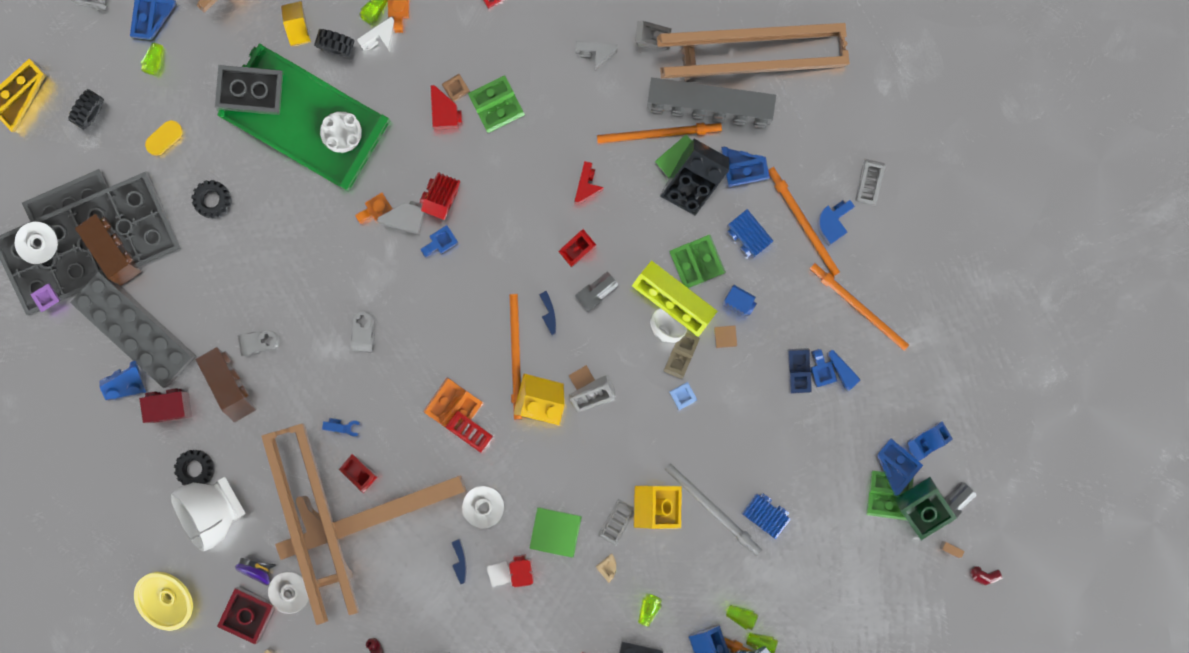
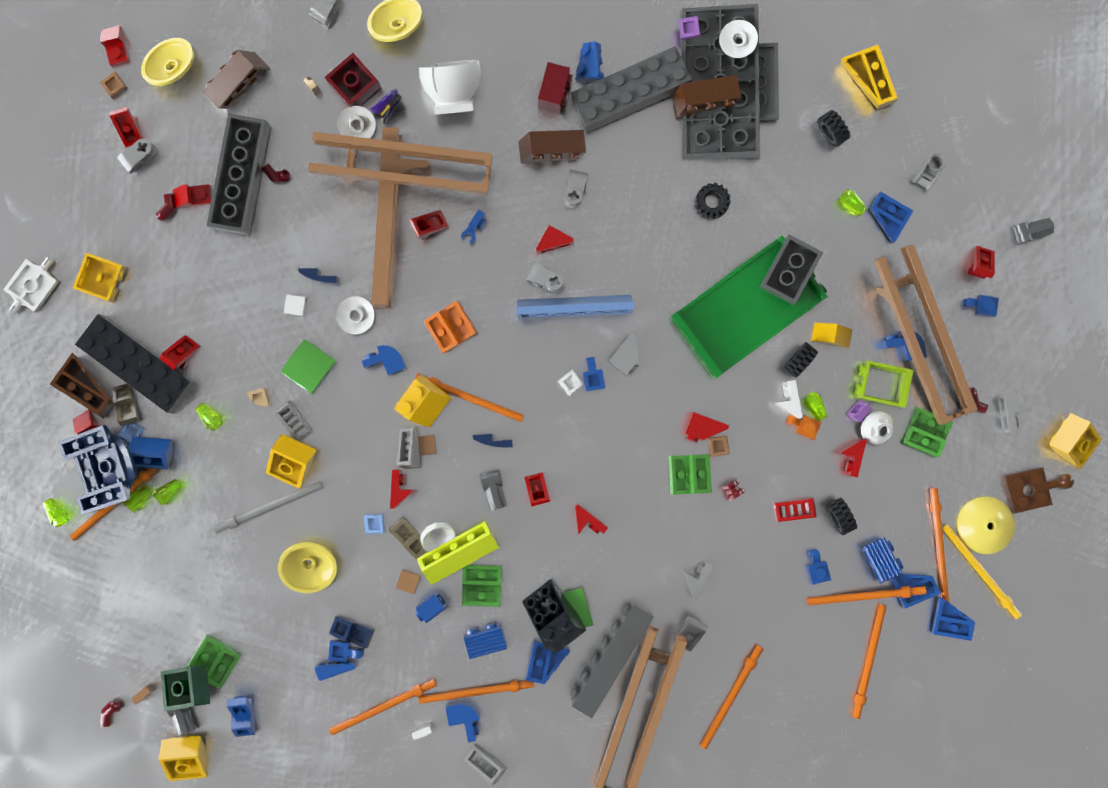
camera: 120 degrees right, 0 degrees up
yellow tile [145,120,183,156] -> none
black tyre [174,450,214,486] -> none
white dish [320,112,362,153] -> none
orange plate [355,192,393,224] -> none
red brick [420,172,460,220] -> none
red slope [445,410,493,453] -> none
red brick [509,554,534,587] -> none
orange bar [597,122,722,143] -> none
blue brick [741,493,791,539] -> none
blue wing [877,438,923,496] -> none
none -> yellow slope [158,736,207,781]
none -> light yellow dish [278,542,337,593]
none -> blue brick [362,345,407,376]
none -> red slope [390,470,415,509]
none -> white tile [411,723,433,740]
none -> medium blue arch [517,295,634,319]
none -> red slope [536,225,574,255]
none -> white tile [558,369,584,396]
none -> dark red wheel [721,478,745,501]

